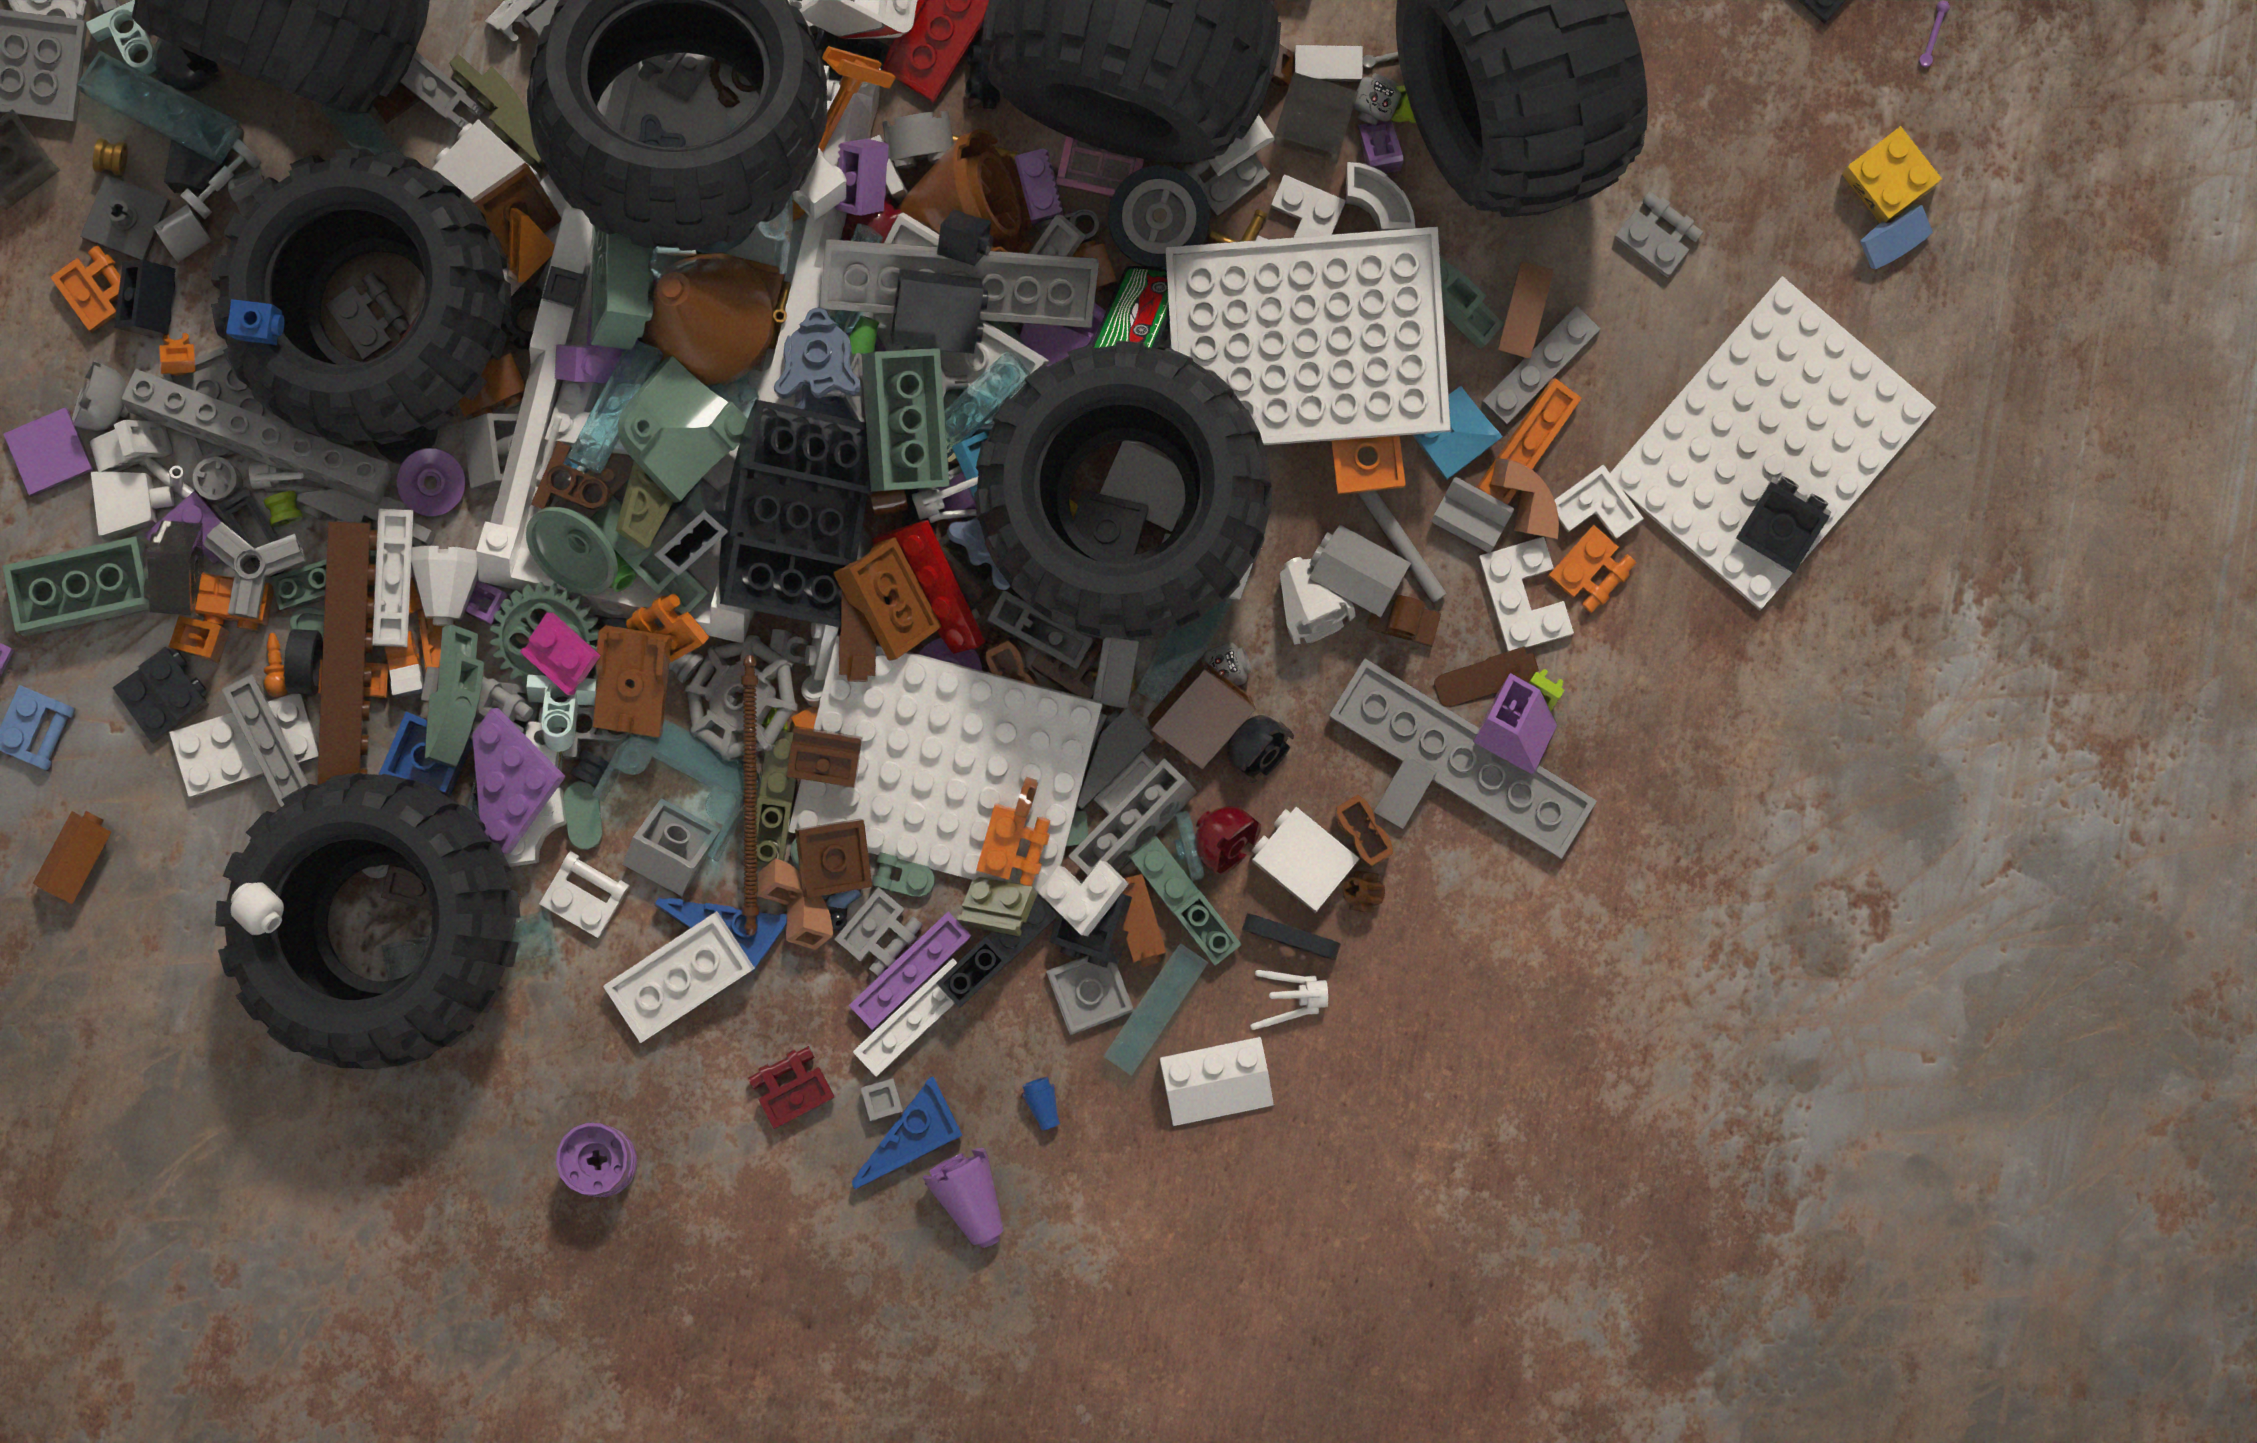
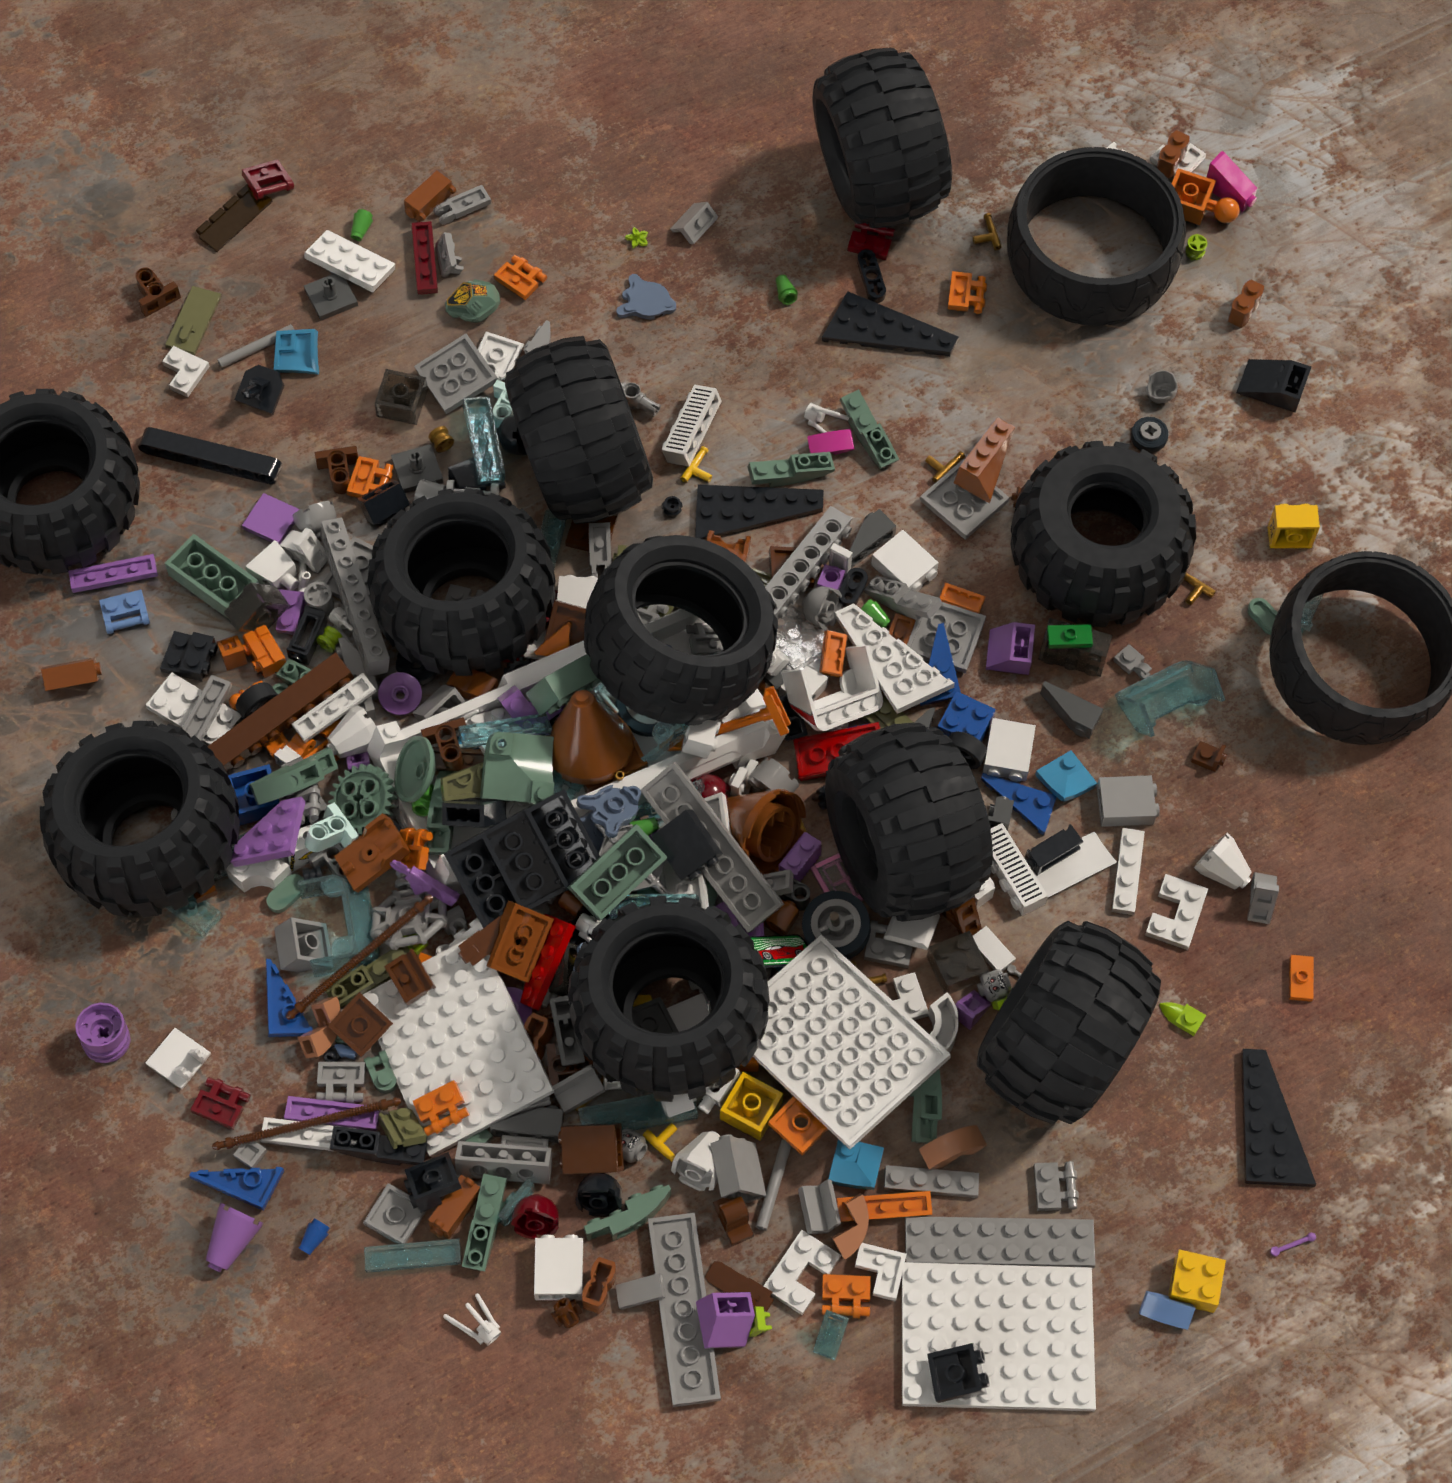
camera: 50 degrees right, 20 degrees down
orange plate [159,333,196,376] -> none
light grey piece [203,522,306,619] -> none
blue brick [226,299,284,345] -> none
white head [231,883,284,935] -> none
dark pink plate [520,613,601,695] -> none
white plate [539,851,630,938] -> none
black tile [542,266,585,309] -> none
white plate [603,911,755,1043] -> none
medium lavender brick [835,138,889,216] -> none
black brick [937,209,993,266] -> none
dark orange tile [1014,777,1038,818] -> none
white plate [1038,860,1129,937] -> none
white slope [1159,1037,1274,1126] -> none
black beam [1242,913,1341,960] -> none
none -> white plate [146,1028,211,1089]
none -> reddish brown hose [212,1097,401,1150]
none -> reddish brown tile [315,446,358,494]
none -> medium lavender piece [390,860,460,906]
none -> sand green slope [584,1185,671,1241]
none -> yellow piece [643,1123,677,1163]
none -> yellow brick [720,1072,784,1141]
none -> clear light blue slope [813,1310,849,1360]
none -> light grey plate [905,1216,1095,1268]

